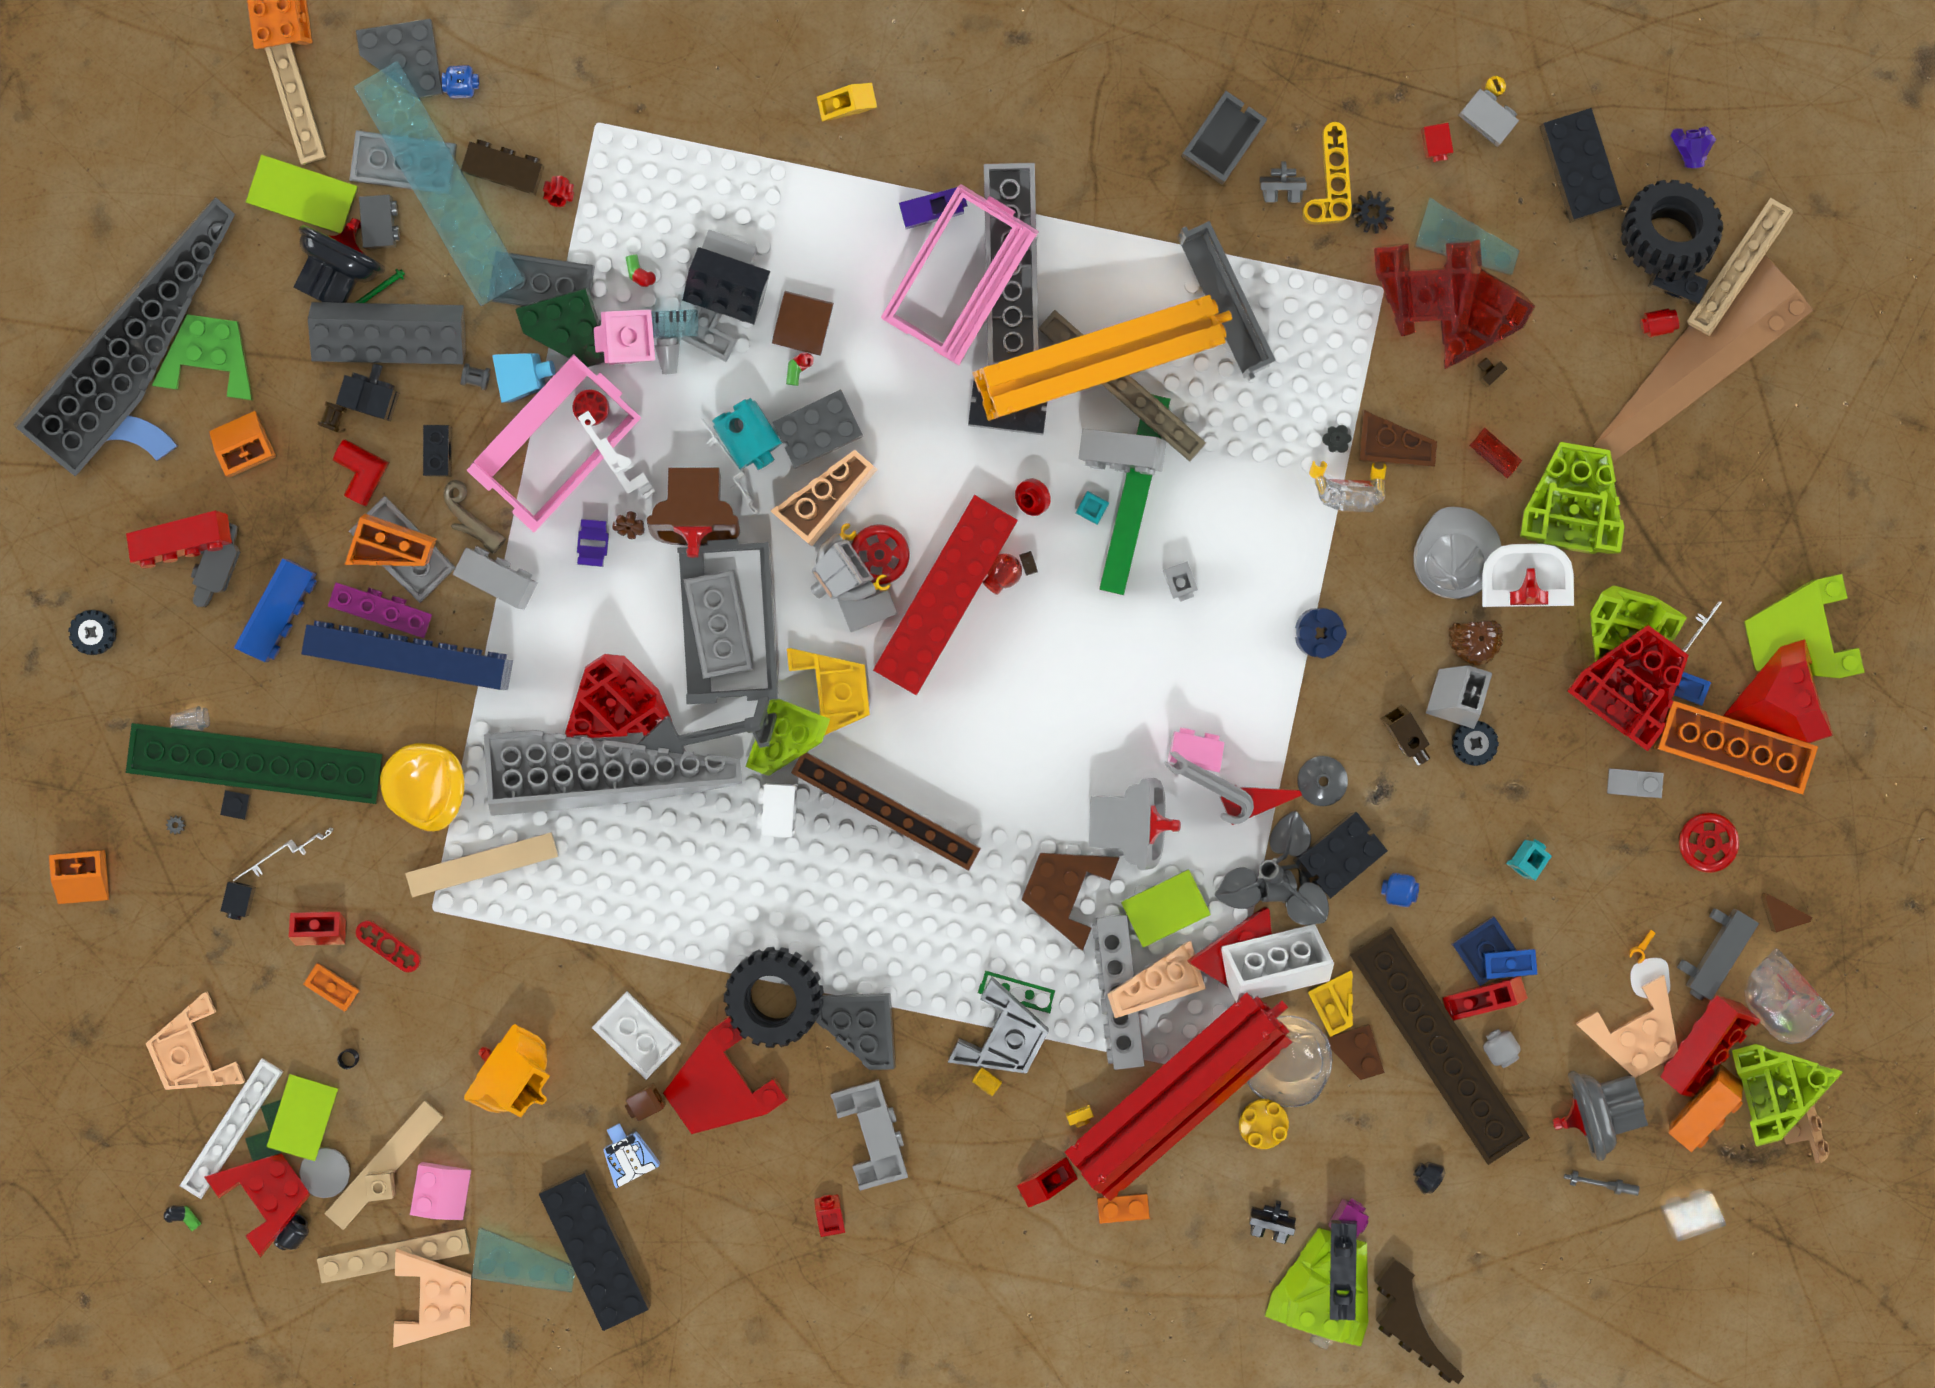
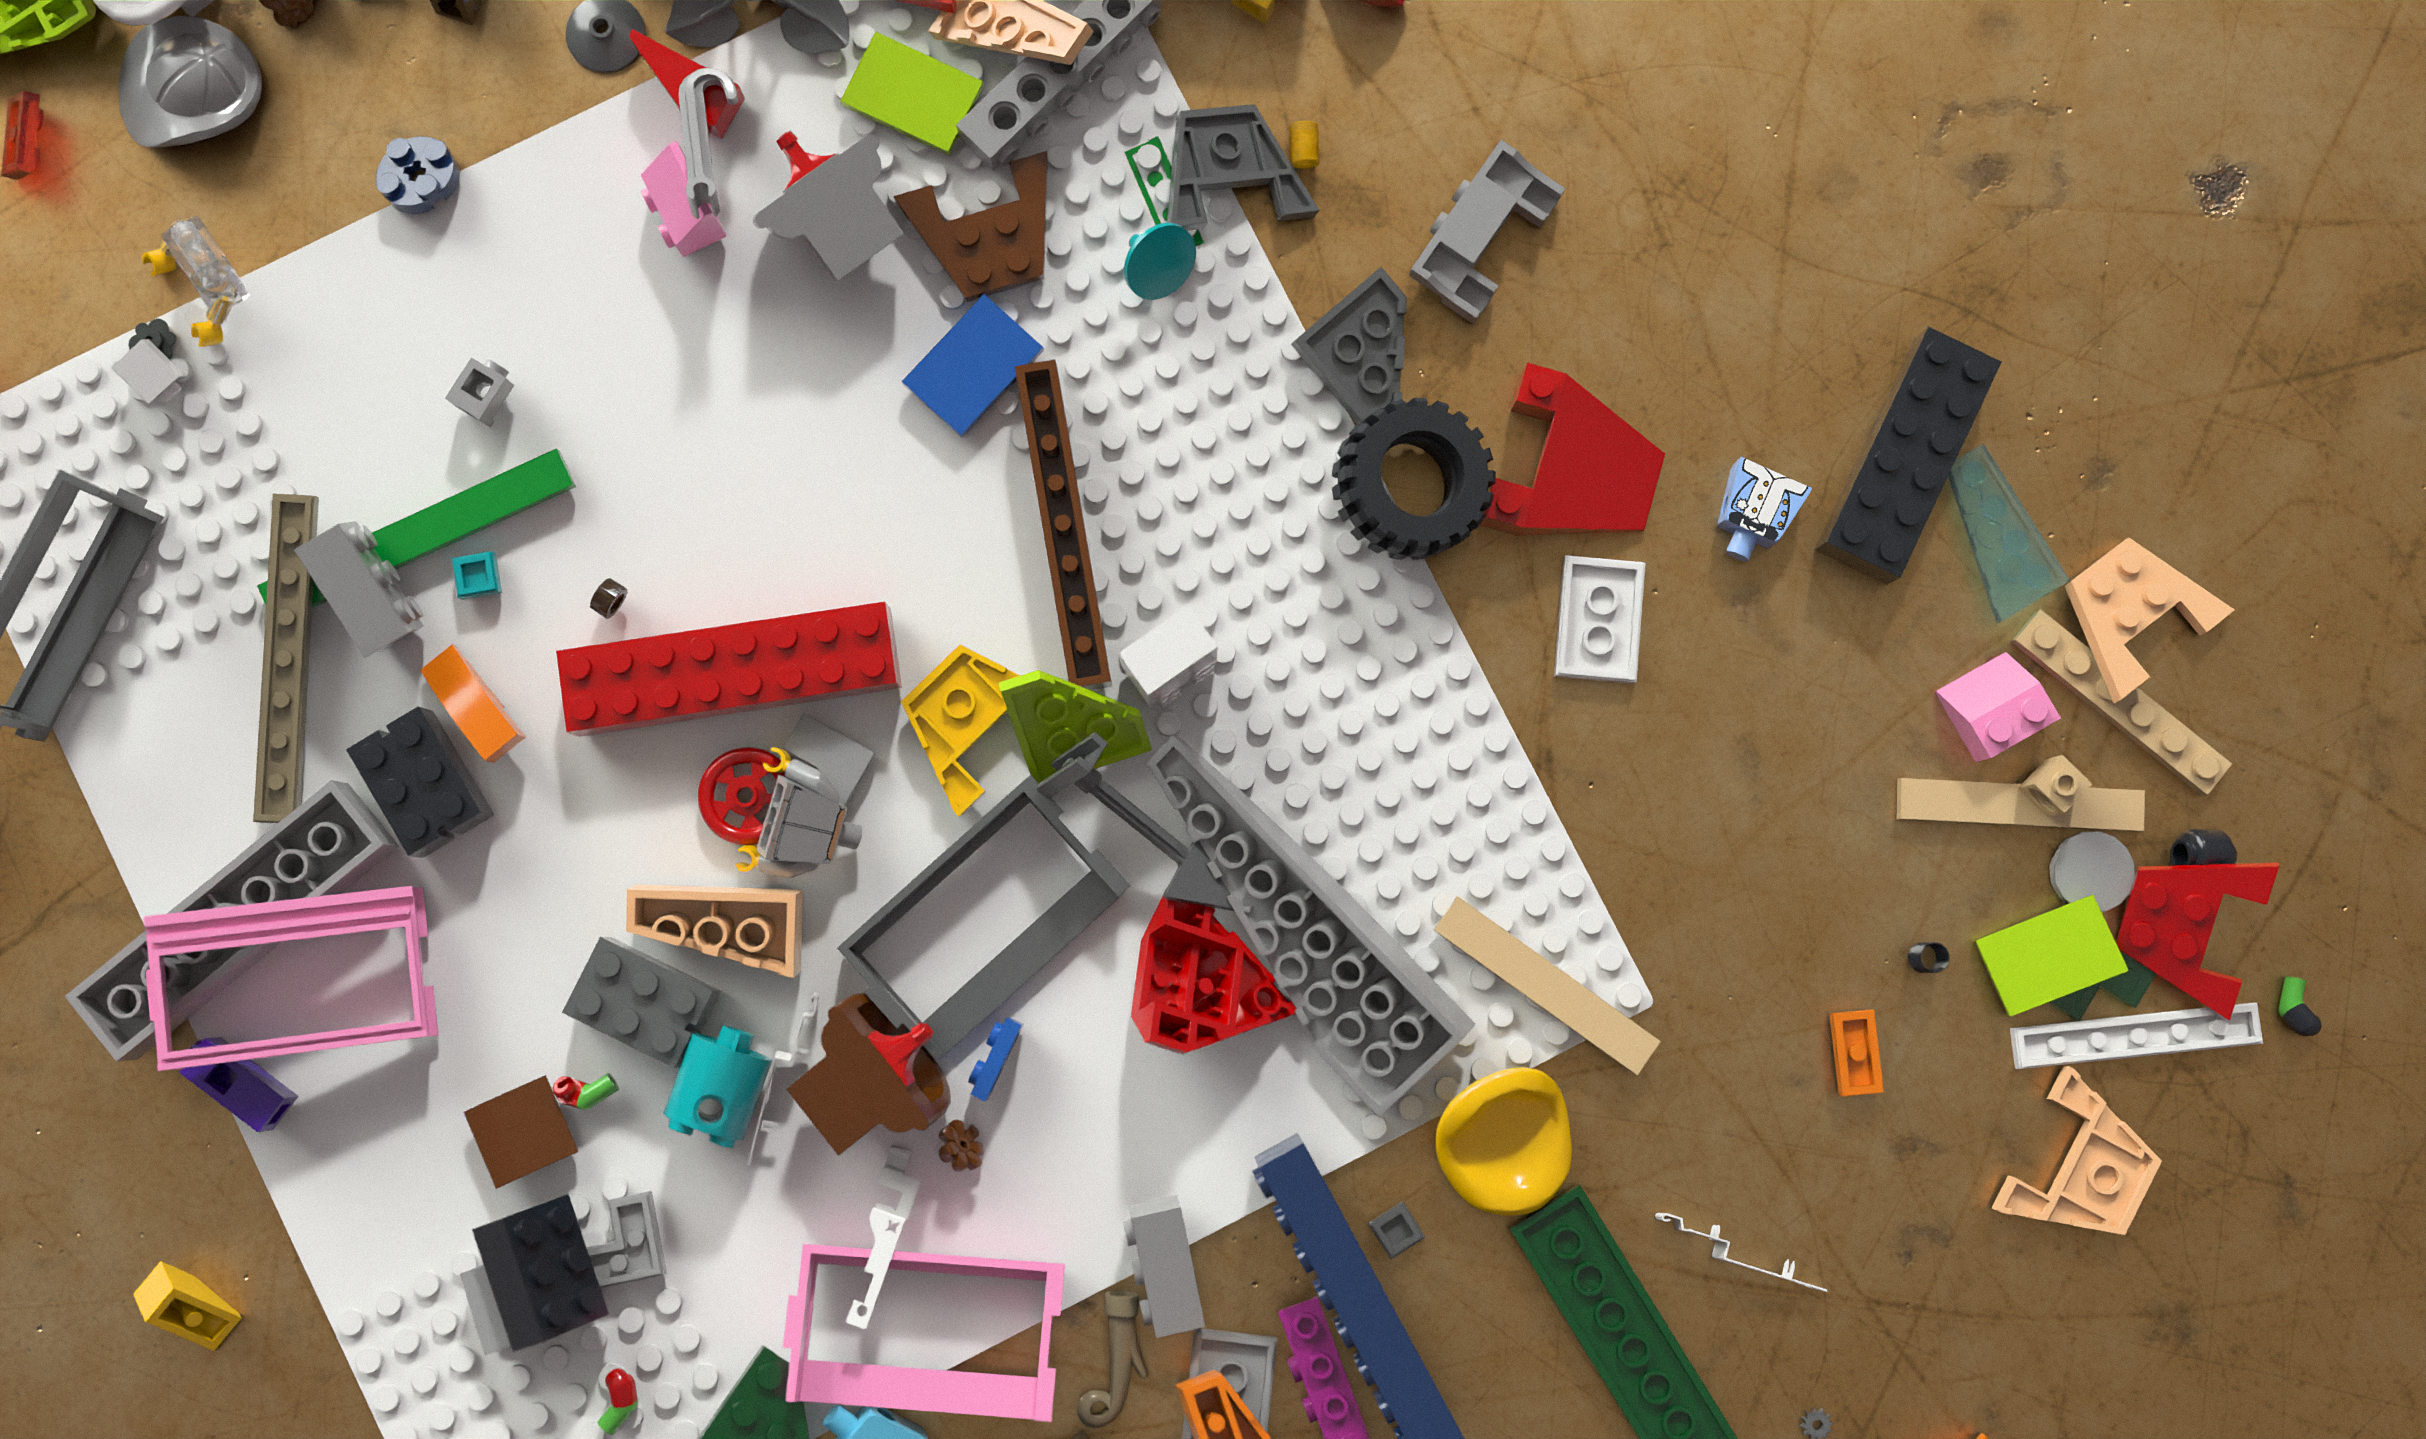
camera: 135 degrees left, 5 degrees down
black plate [220,790,251,820] -> none
black brick [220,881,256,920] -> none
red brick [289,912,346,946] -> none
red beam [356,920,421,972] -> none
light orange piece [464,1024,550,1118] -> none
red wheel [572,389,609,426] -> none
dark purple piece [577,519,609,567] -> none
bright pink panel [594,310,655,365] -> none
reddish brown slope [625,1082,666,1122] -> none
clear light blue tile [651,309,698,338] -> none
light grey cone [654,337,680,374] -> none
light grey tile [683,570,753,679] -> none
red bracket [814,1194,845,1237] -> none
light orange brick [972,295,1232,421] -> none
clear red piece [983,553,1022,595] -> none
red plate [1015,478,1051,516] -> none
reddish brown wing [1359,410,1437,467] -> none
none -> white brick [111,339,185,404]
none -> orange slope [420,644,526,763]
none -> blue tile [902,294,1044,438]
none -> blue plate [968,1017,1024,1101]
none -> teal shield [1124,223,1196,300]
none -> dark grey tile [1368,1201,1425,1259]

